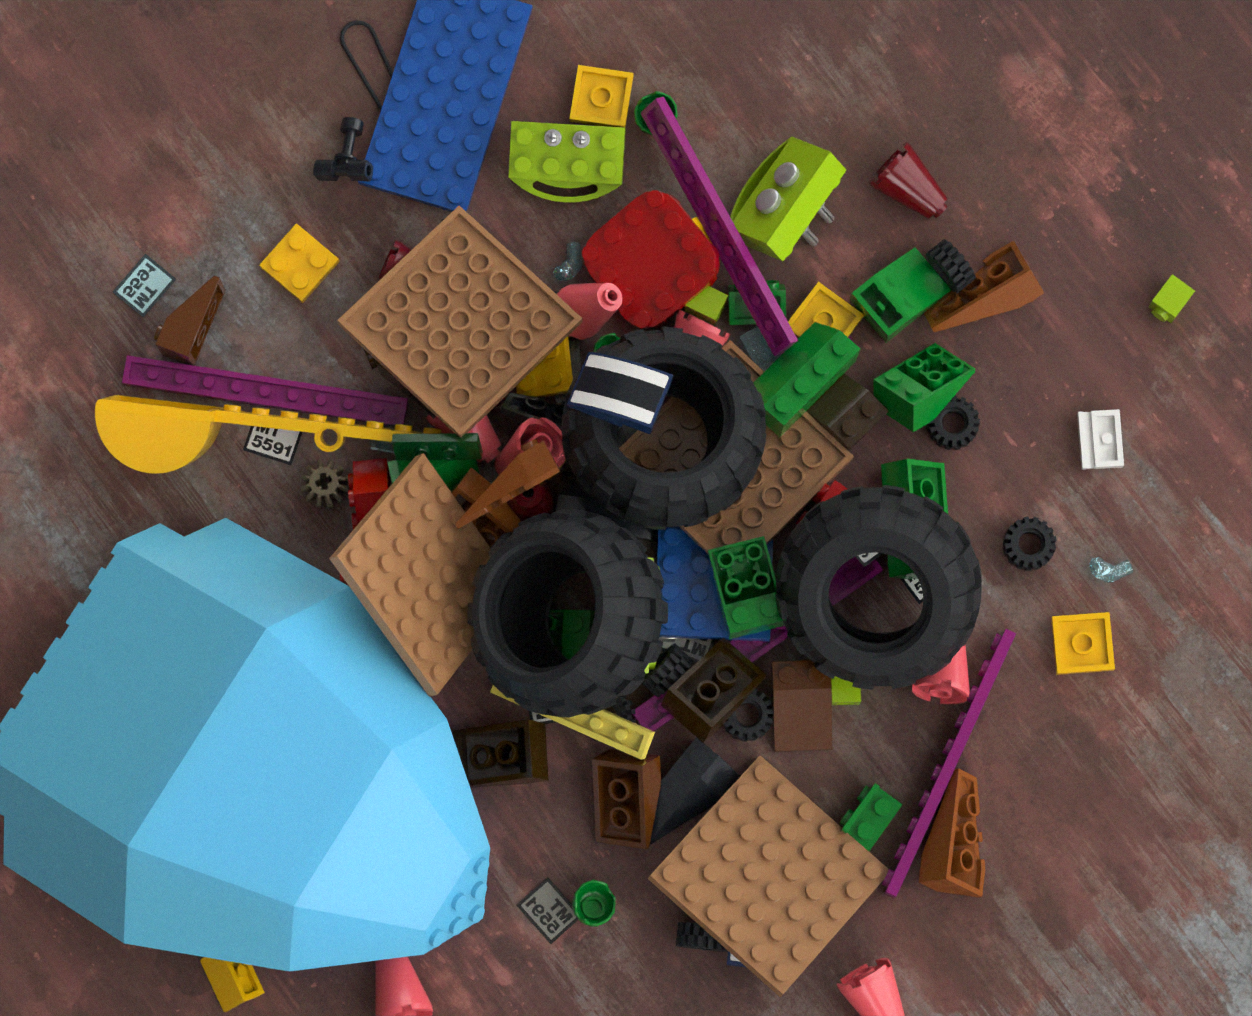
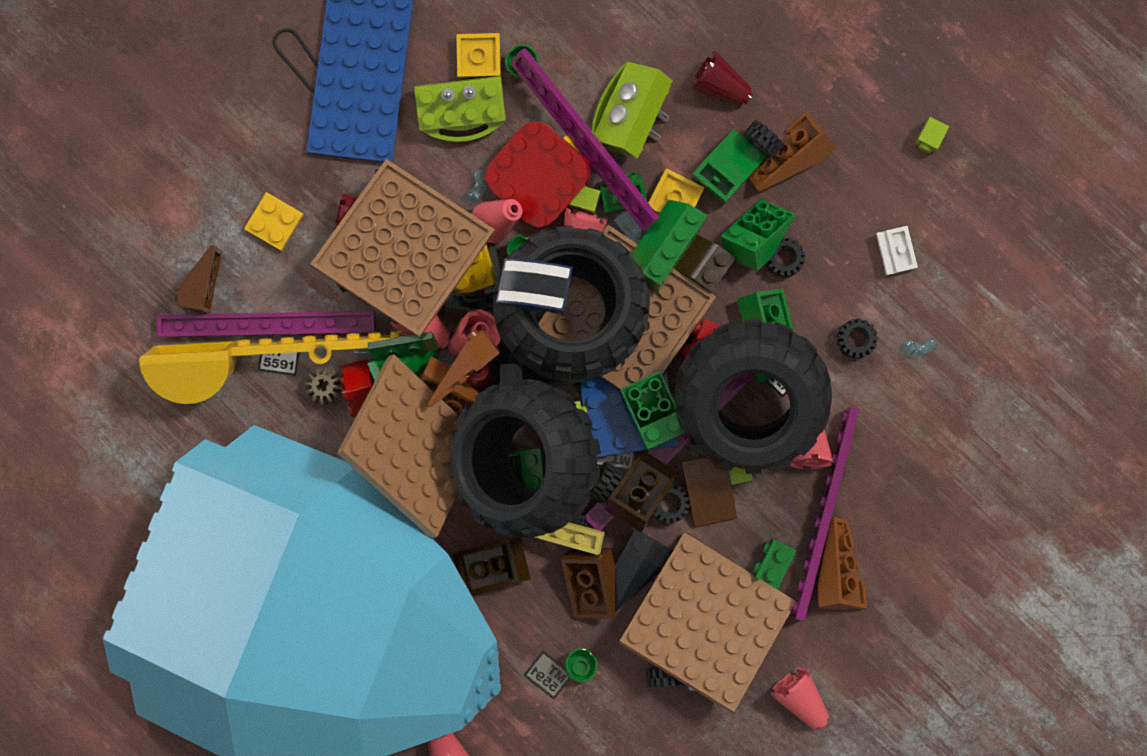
camera: 10 degrees left, 5 degrees up
clear light blue sticker [113,254,176,317] -> none
black bar [313,117,373,182] -> none
yellow plate [1051,612,1115,675] -> none

